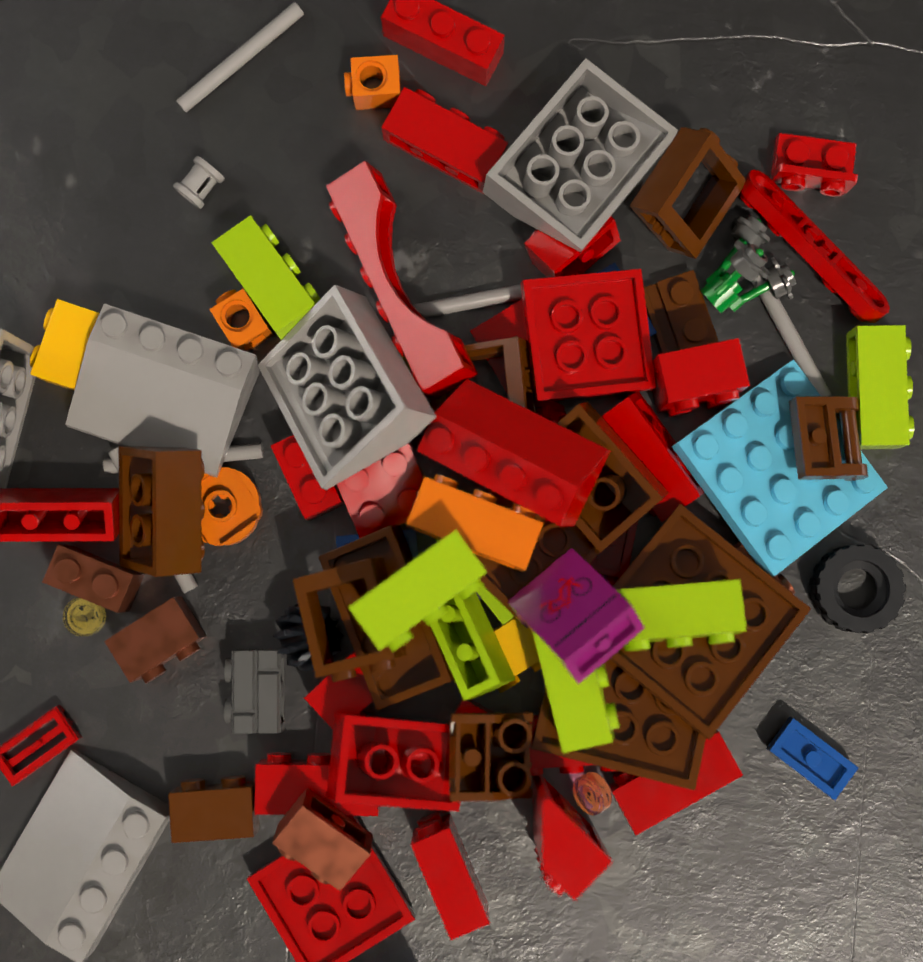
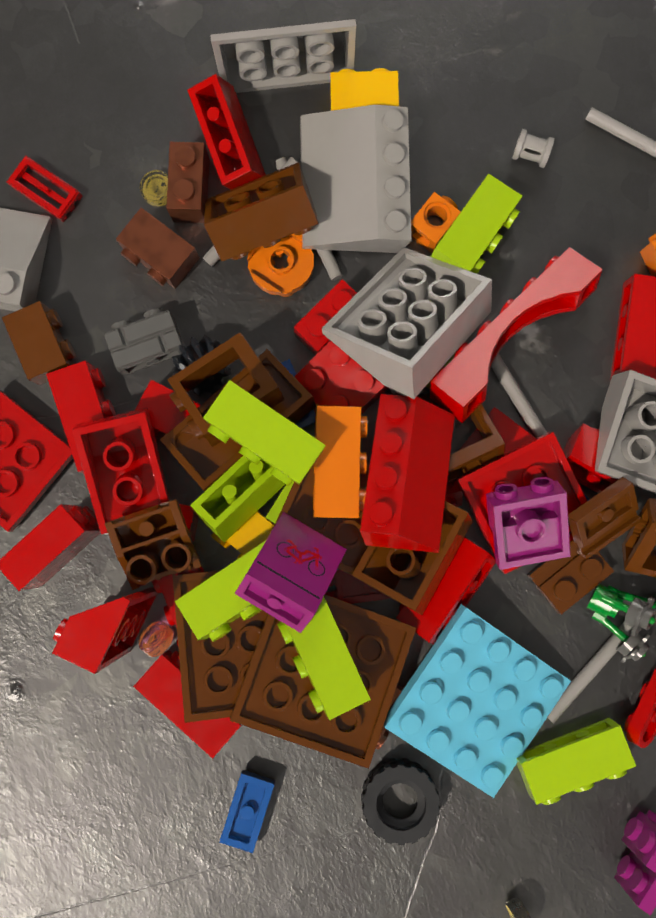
camera: 70 degrees right, 0 degrees up
copper brick [272,788,373,891] -> none
red brick [652,338,750,417] -> none
reddish brown plate [789,396,868,481] -> none
none -> magenta plate [486,477,570,570]
none -> reddish brown plate [568,477,642,559]

